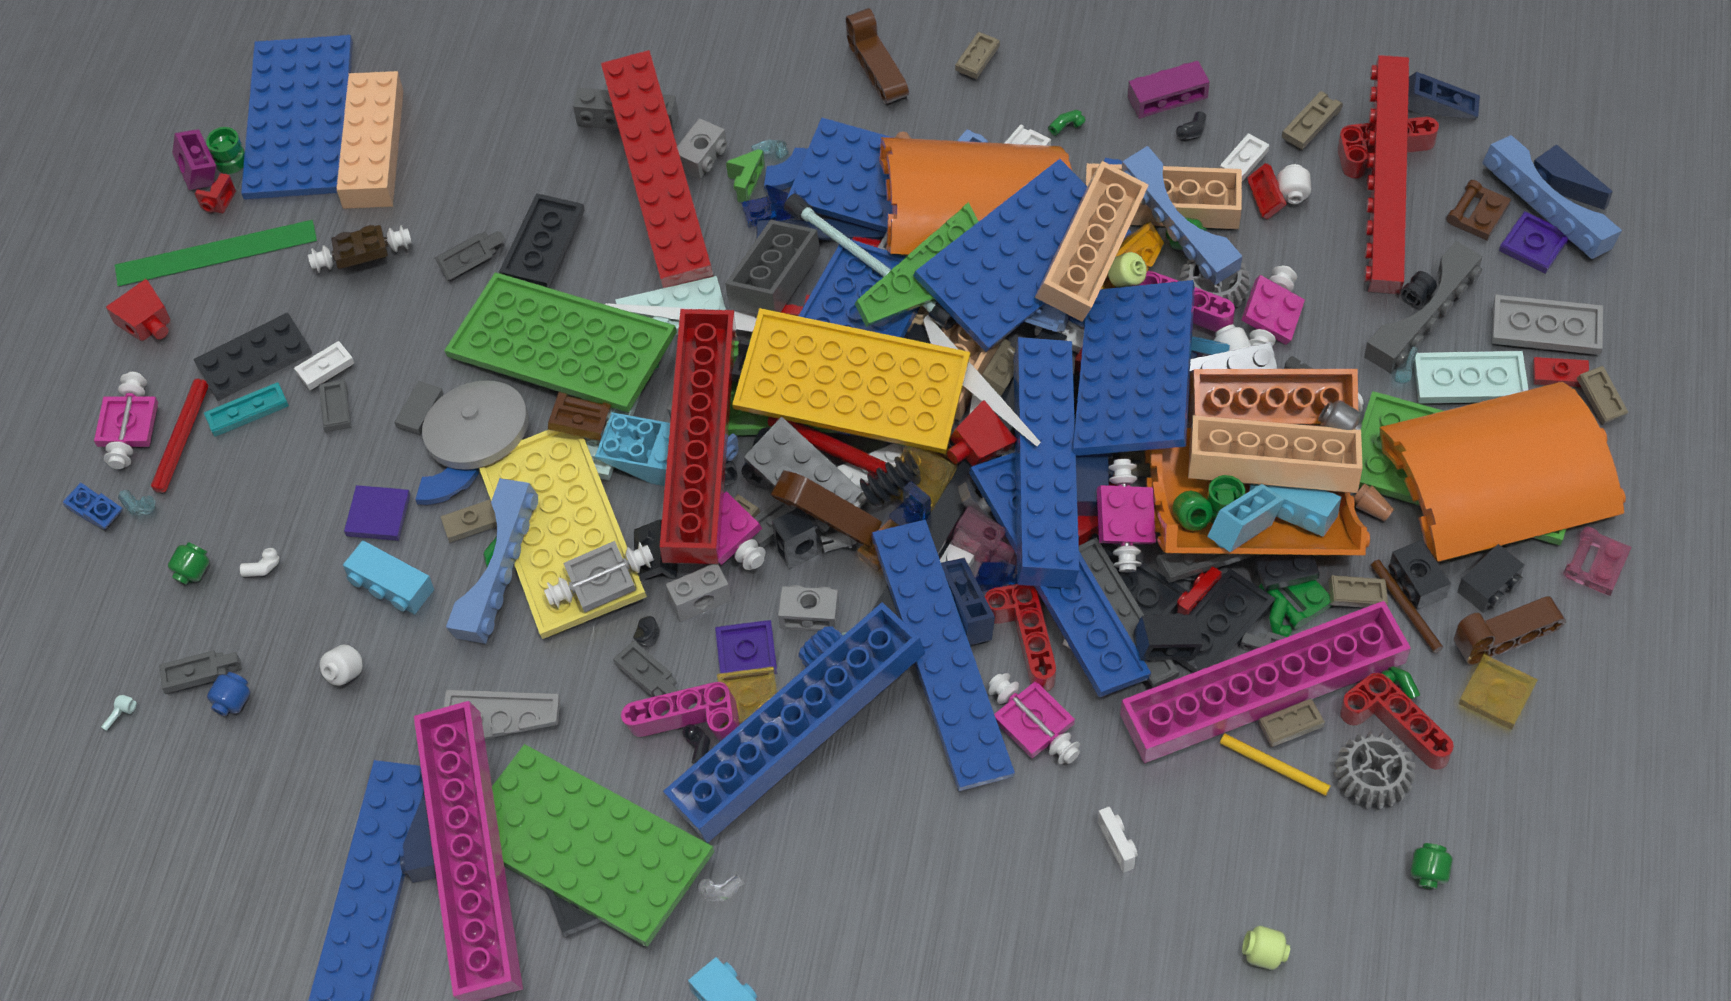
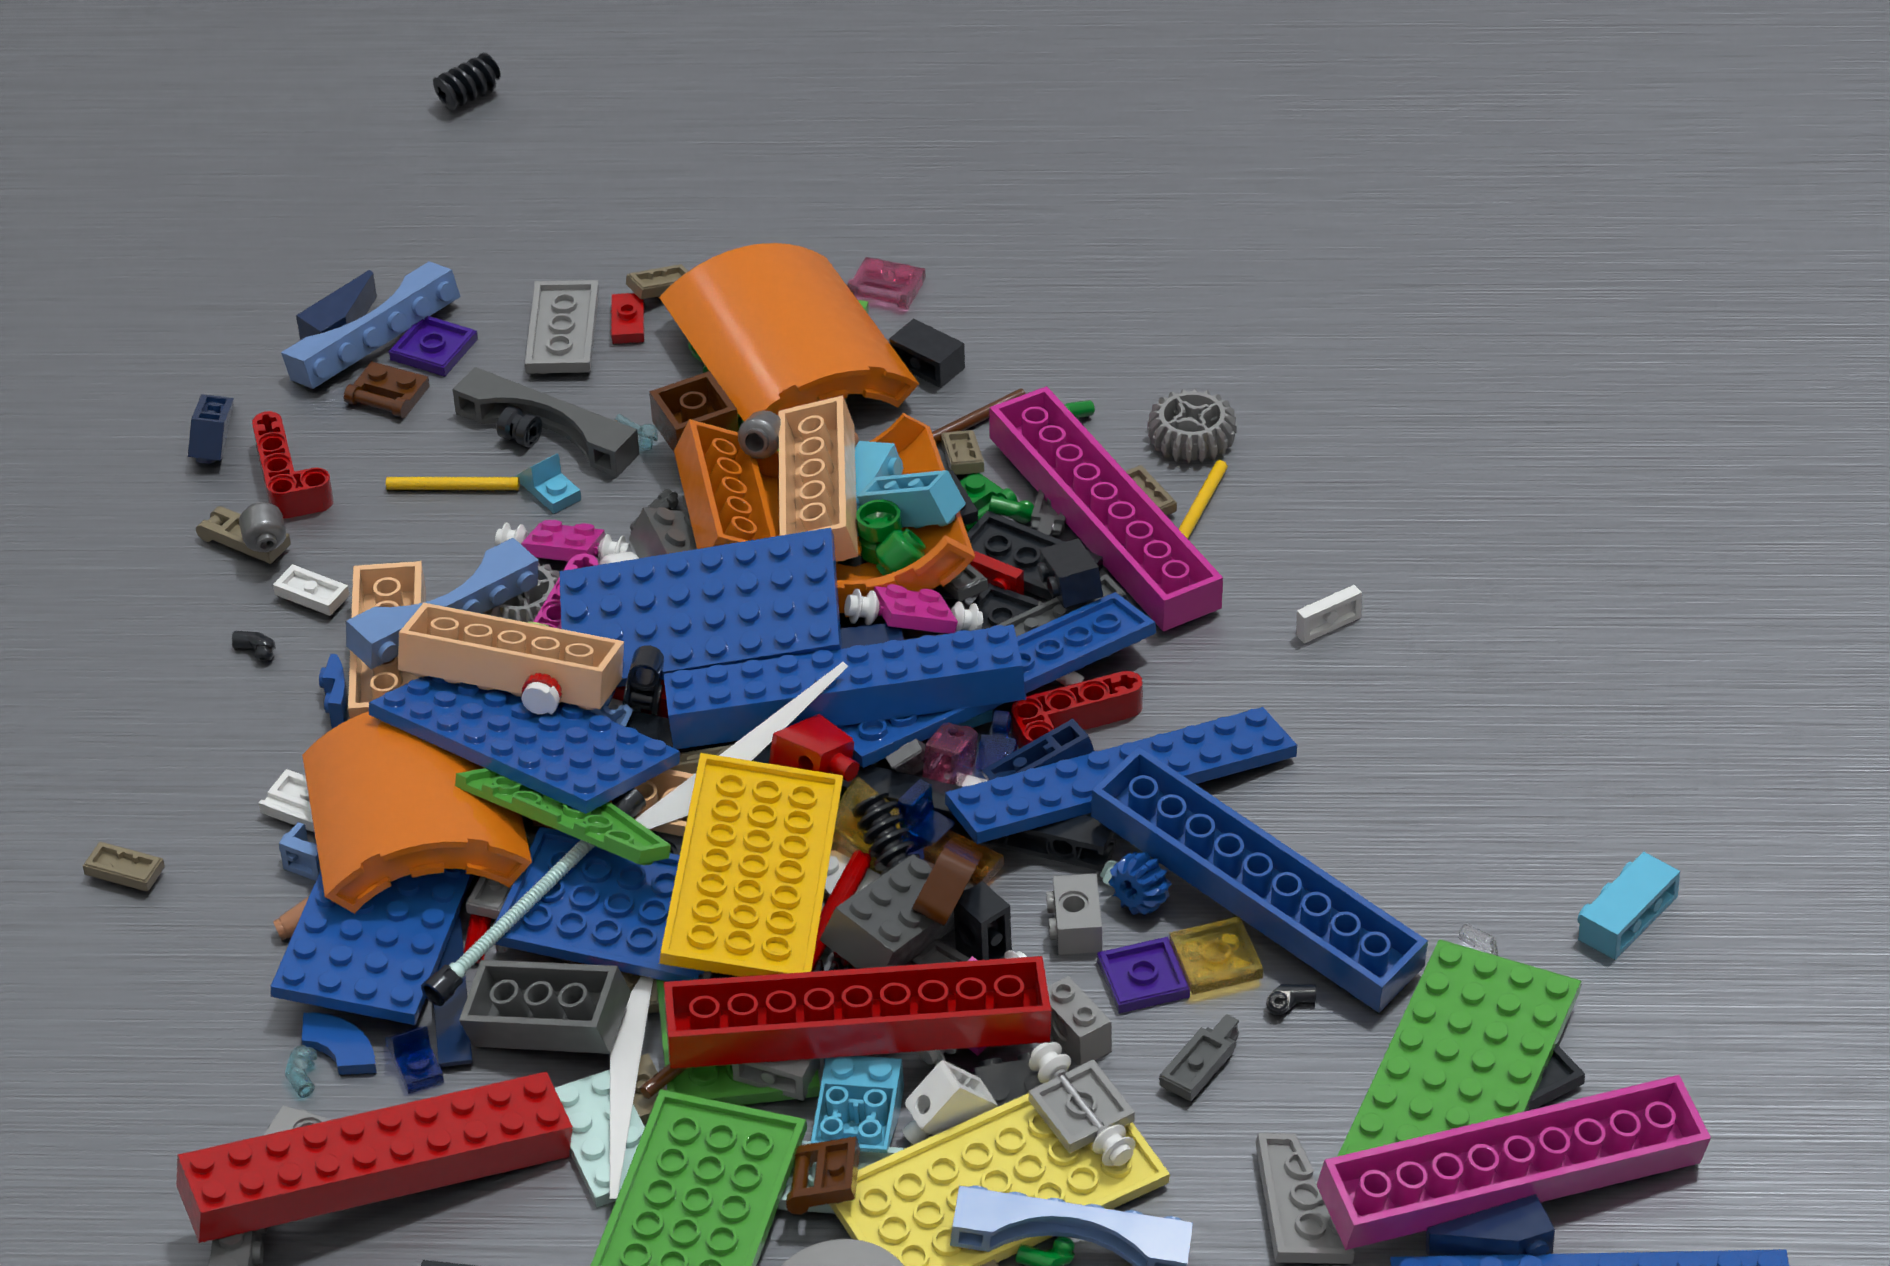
camera: 100 degrees left, 15 degrees down
dark pink beam [621,682,739,741] -> none
black piece [633,616,660,647] -> none
bright green slope [726,149,765,204] -> none
reddish brown beam [845,8,909,104] -> none
dark pink plate [988,673,1080,764] -> none
green arm [1048,110,1086,136] -> none
magenta brick [1128,60,1210,119] -> none
yellowish green head [1242,926,1290,970] -> none
red plate [1247,163,1287,220] -> none
white head [1277,164,1311,204] -> none
red beam [1340,673,1454,770] -> none
red brick [1364,55,1409,294] -> none
black brick [1388,540,1451,610] -> none
green head [1410,843,1453,890] -> none
light aqua plate [1413,351,1528,403] -> none
reddish brown beam [1453,596,1566,665] -> none
clear yellow plate [1459,654,1538,729] -> none
none -> flat silver head [239,501,286,552]
none -> yellow bar [386,477,520,490]
none -> medium azure slope [516,453,581,514]
none -> white piece [521,673,562,715]
none -> black piece [623,645,664,715]
none -> reddish brown brick [649,371,739,452]
none -> white torso [902,1060,998,1145]

